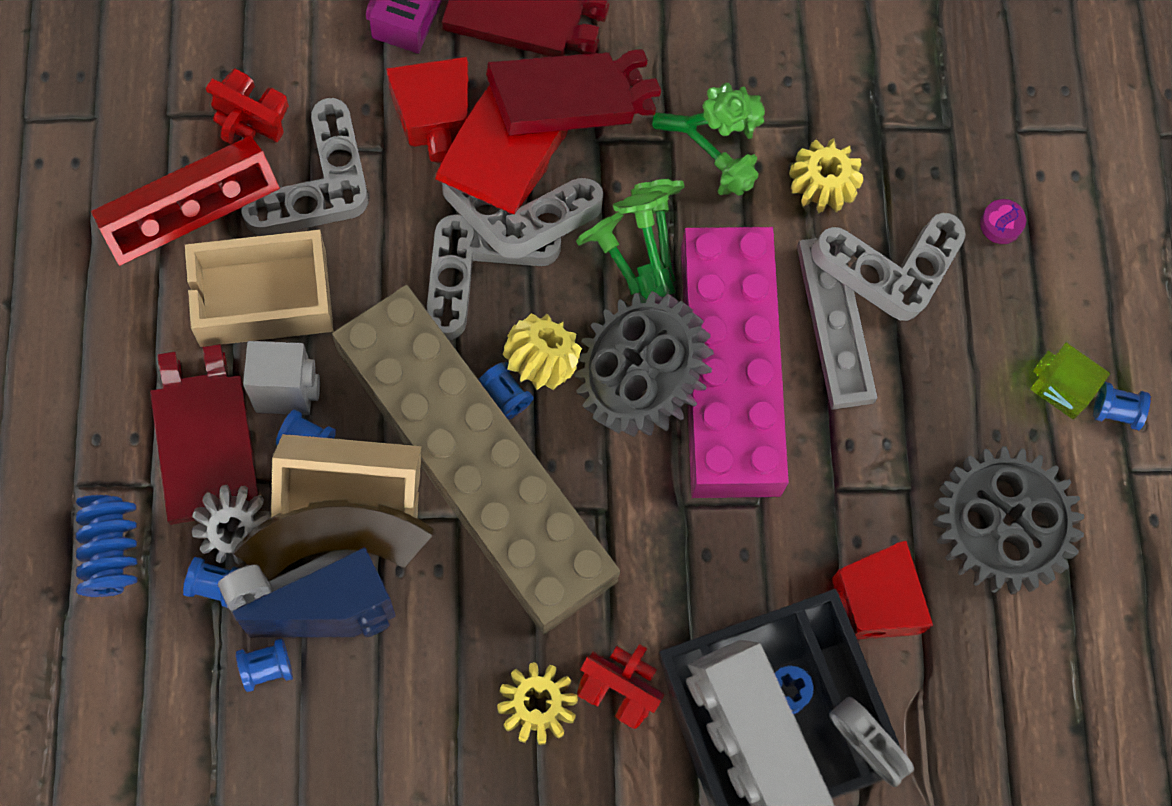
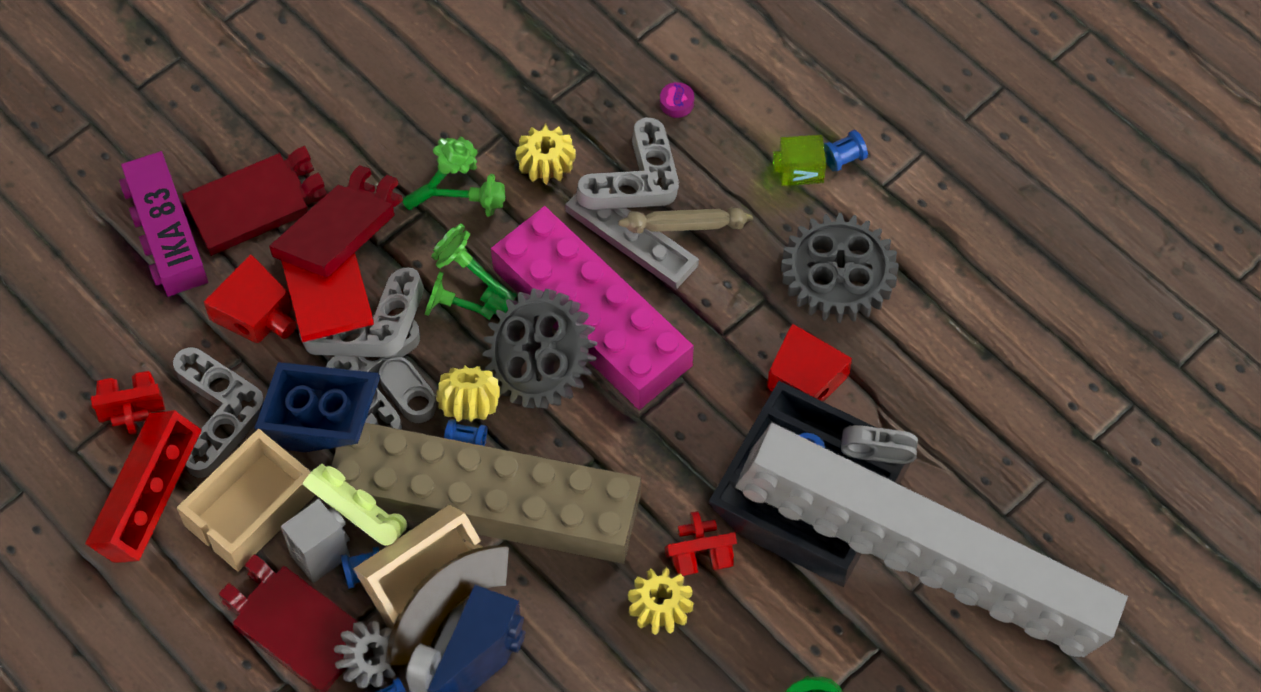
camera: 35 degrees left, 10 degrees down
none -> dark blue slope [255,362,381,453]
none -> yellowish green plate [302,464,407,545]
none -> light grey piece [379,357,436,423]
none -> dark tan wheel [618,207,753,234]

